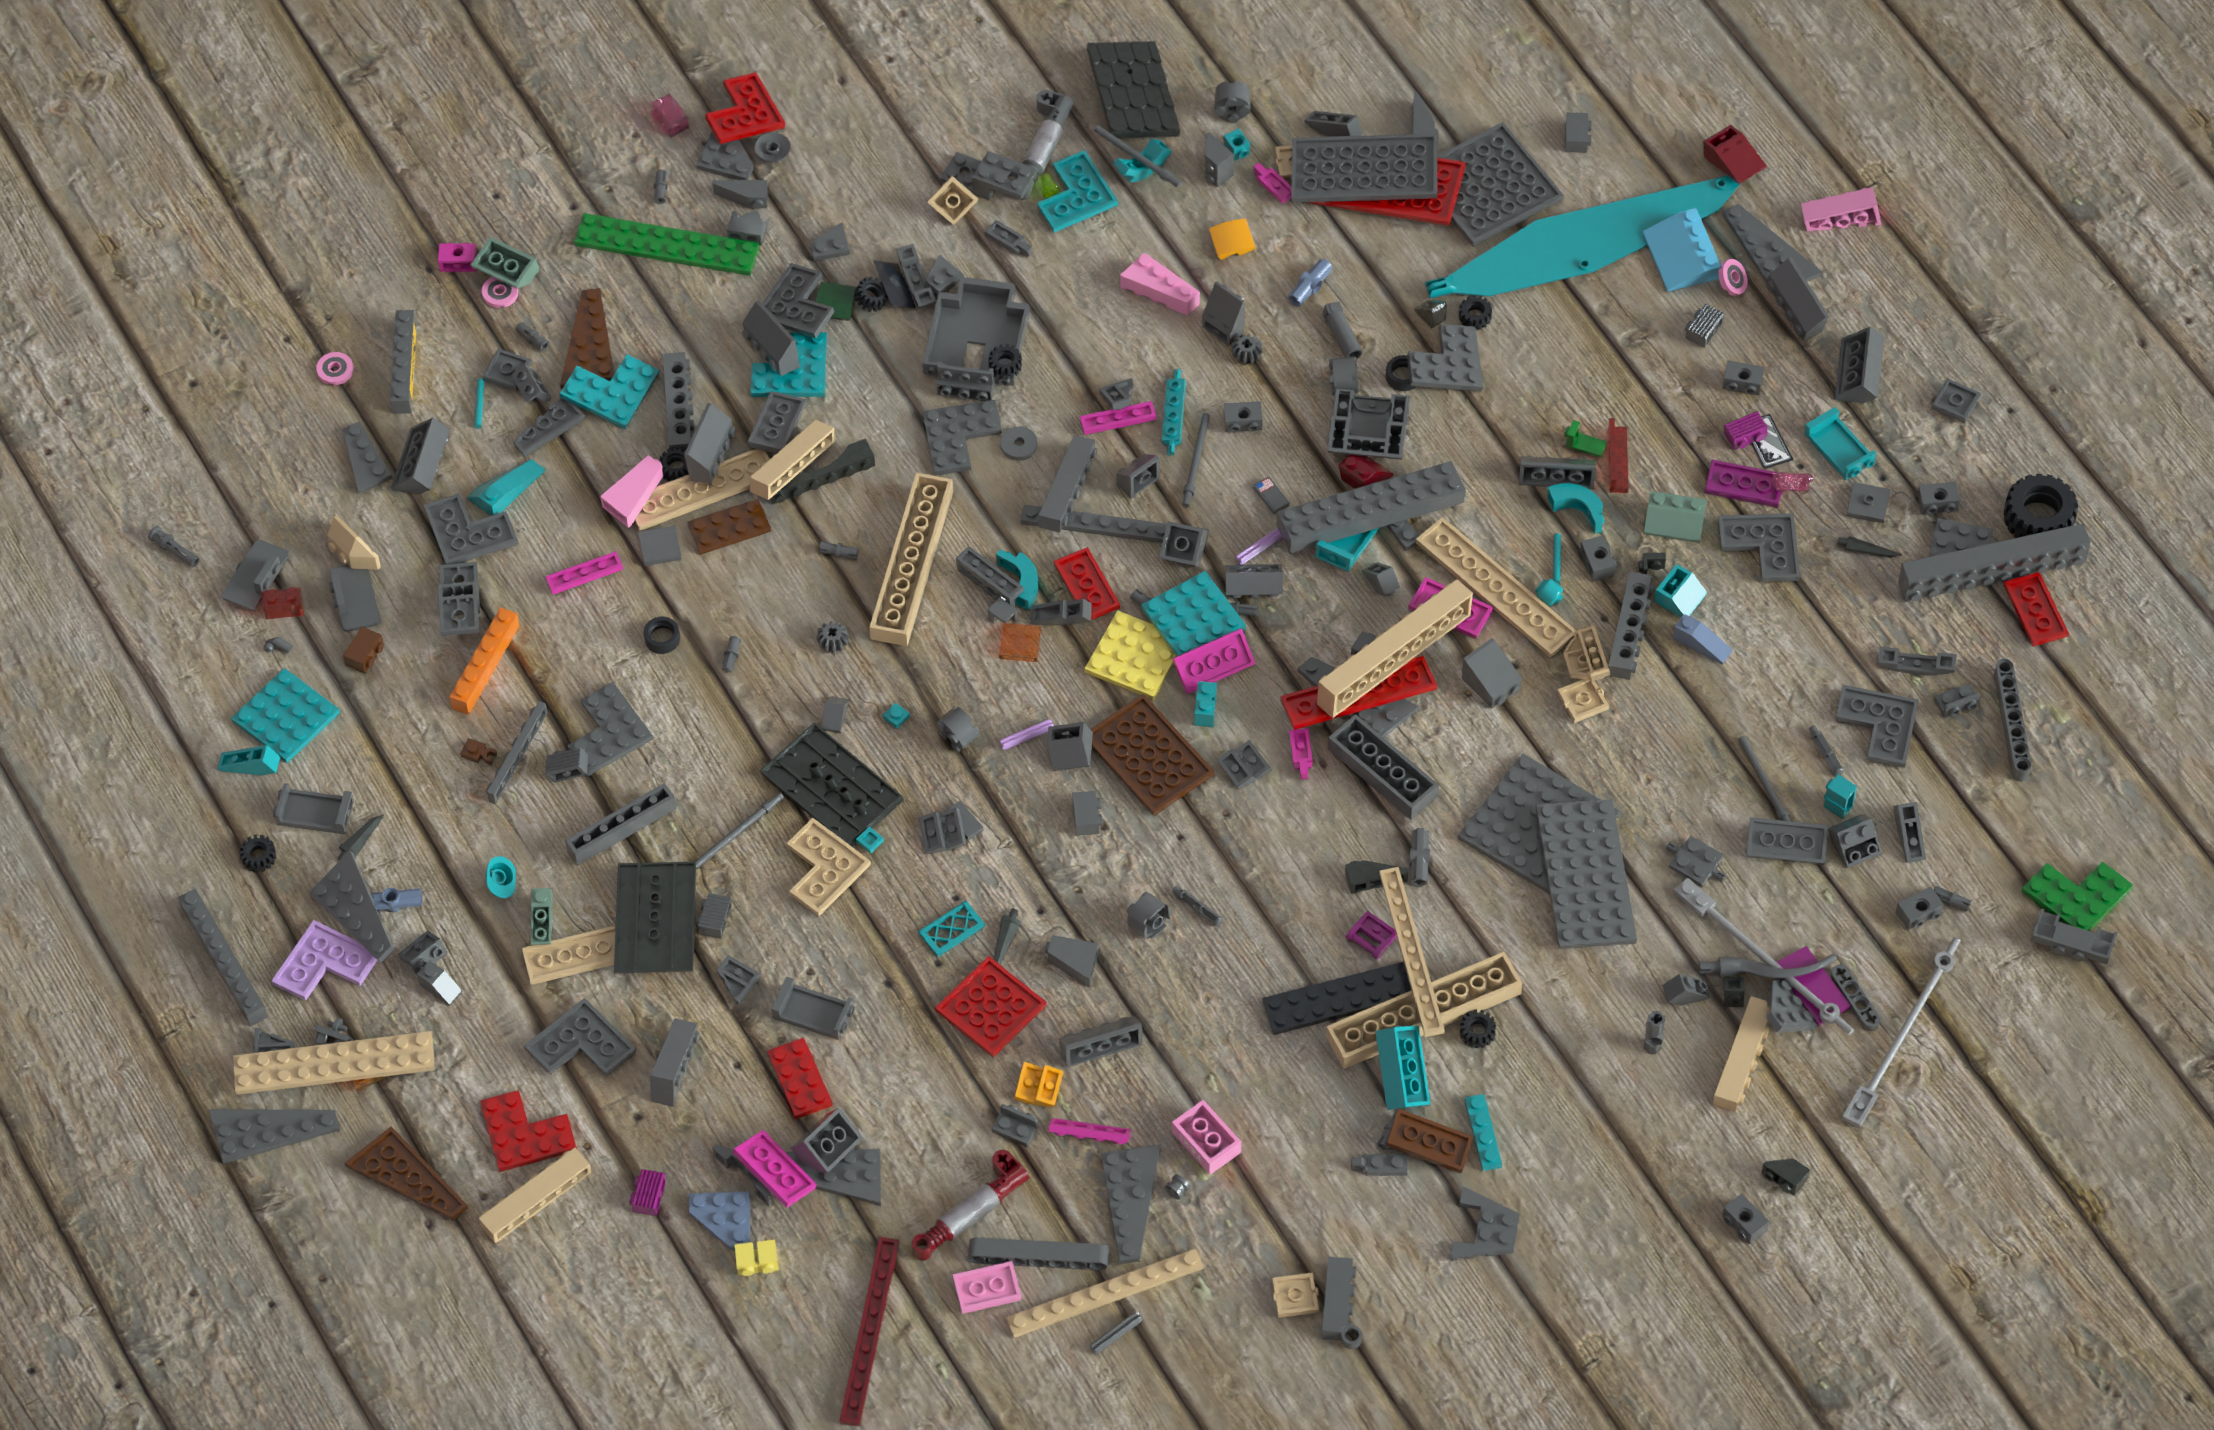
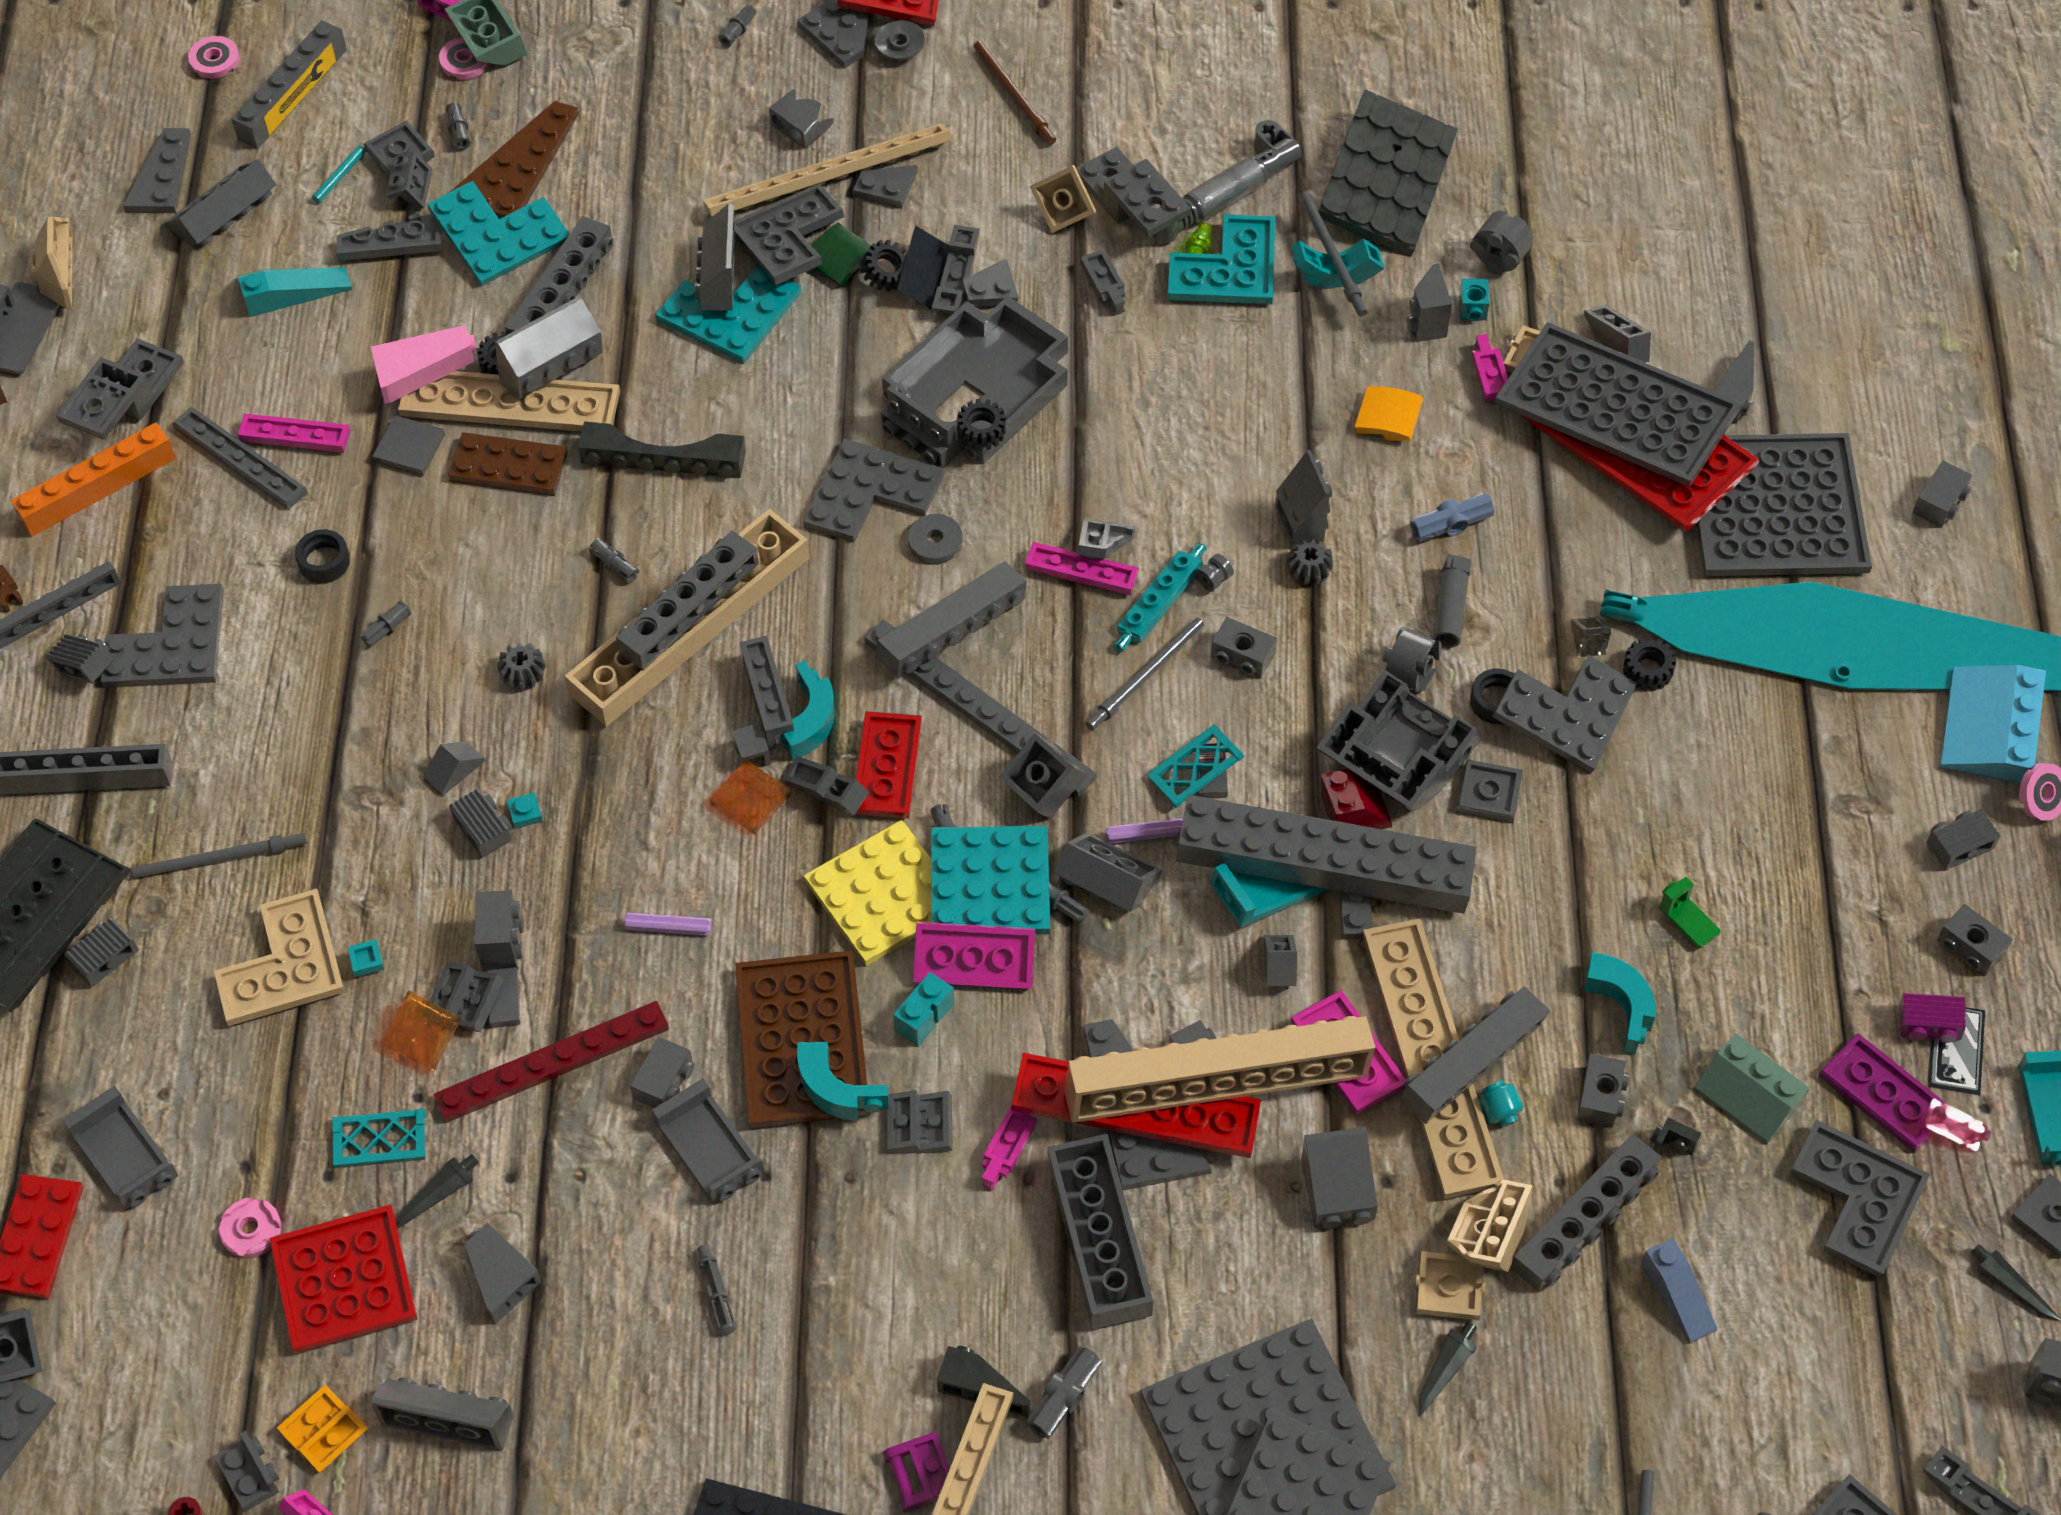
camera: 30 degrees right, 0 degrees up
dark grey plate [424,494,518,565] -> none
green plate [574,213,759,276] -> none
dark grey slope [713,180,768,209] -> none
dark grey wing [717,955,761,1005] -> none
dark grey plate [748,391,806,453] -> none
tan brick [749,420,834,500] -> none
pearl dark grey piece [760,722,904,847] -> none
dark grey brick [936,706,980,752] -> none
dark grey slope [1047,722,1093,771] -> none
dark grey slope [1116,454,1160,499] -> none
bright pink wedge [1120,253,1199,316] -> none
dark grey brick [1127,892,1171,939] -> none
dark grey slope [1519,456,1596,489] -> none
teal bar [1553,533,1561,584] -> none
clear red fence [1608,418,1629,493] -> none
teal slope [1654,564,1707,617] -> none
none -> dark grey tile [172,406,308,510]
none -> bright pink tile [218,1198,282,1258]
none -> clear orange plate [380,990,462,1071]
none -> dark red plate [433,1001,669,1123]
none -> dark grey brick [449,789,512,858]
none -> dark grey brick [474,890,524,972]
none -> dark grey brick [616,530,759,671]
none -> dark grey panel [652,1078,764,1204]
none -> tan plate [703,123,951,217]
none -> teal arch [797,1042,889,1121]
none -> reddish brown bar [973,41,1056,145]
none -> teal window [1147,724,1244,808]
none -> dark grey wheel [1195,554,1234,592]
none -> dark grey brick [1400,986,1550,1124]
none -> pearl dark grey bar [1419,1322,1477,1416]
none -> dark grey tile [1456,759,1523,823]

